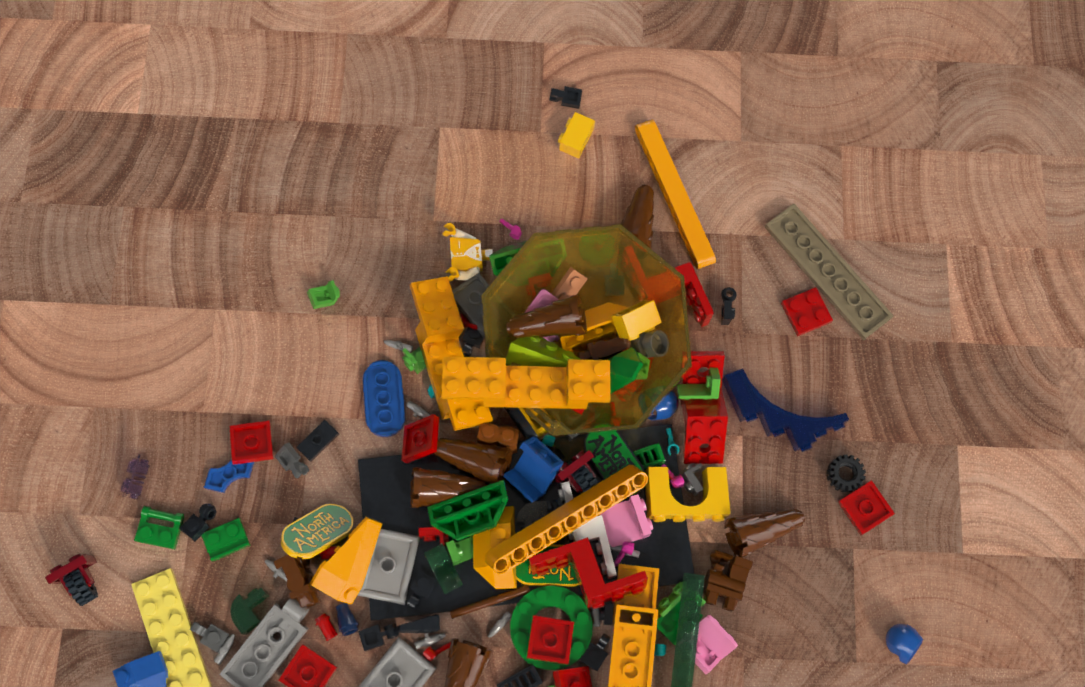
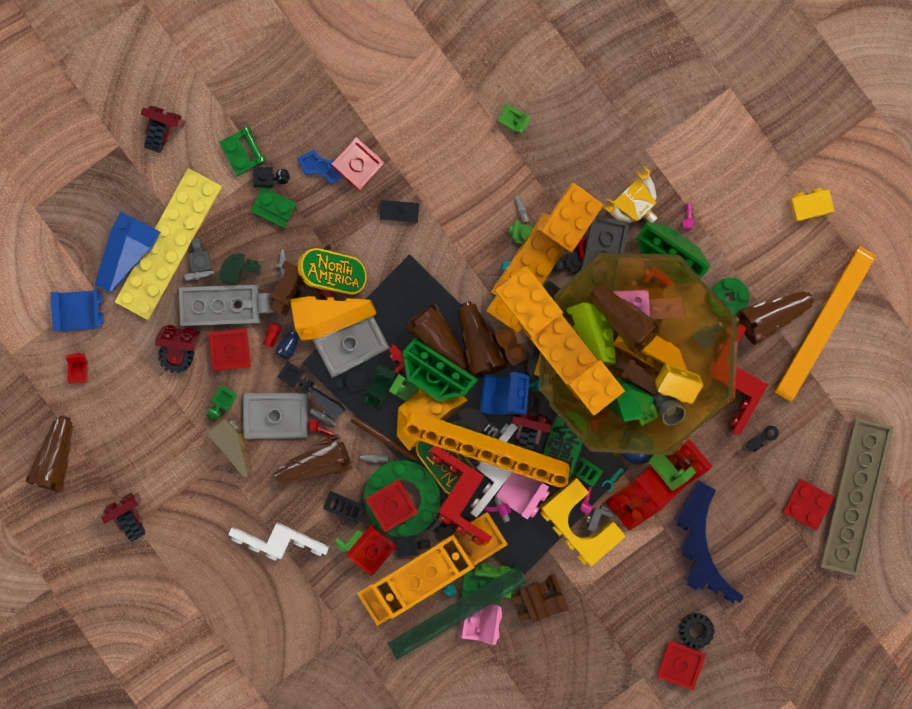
camera: 55 degrees right, 15 degrees up
hinge [120,454,150,500] -> none
dark grey plate [275,443,309,479] -> none
blue tile [363,360,405,437] -> none
red plate [401,414,439,463] -> none
light grey helmet [407,401,430,418] -> none
black plate [549,86,582,109] -> none
reddish brown cone [724,509,805,558] -> none

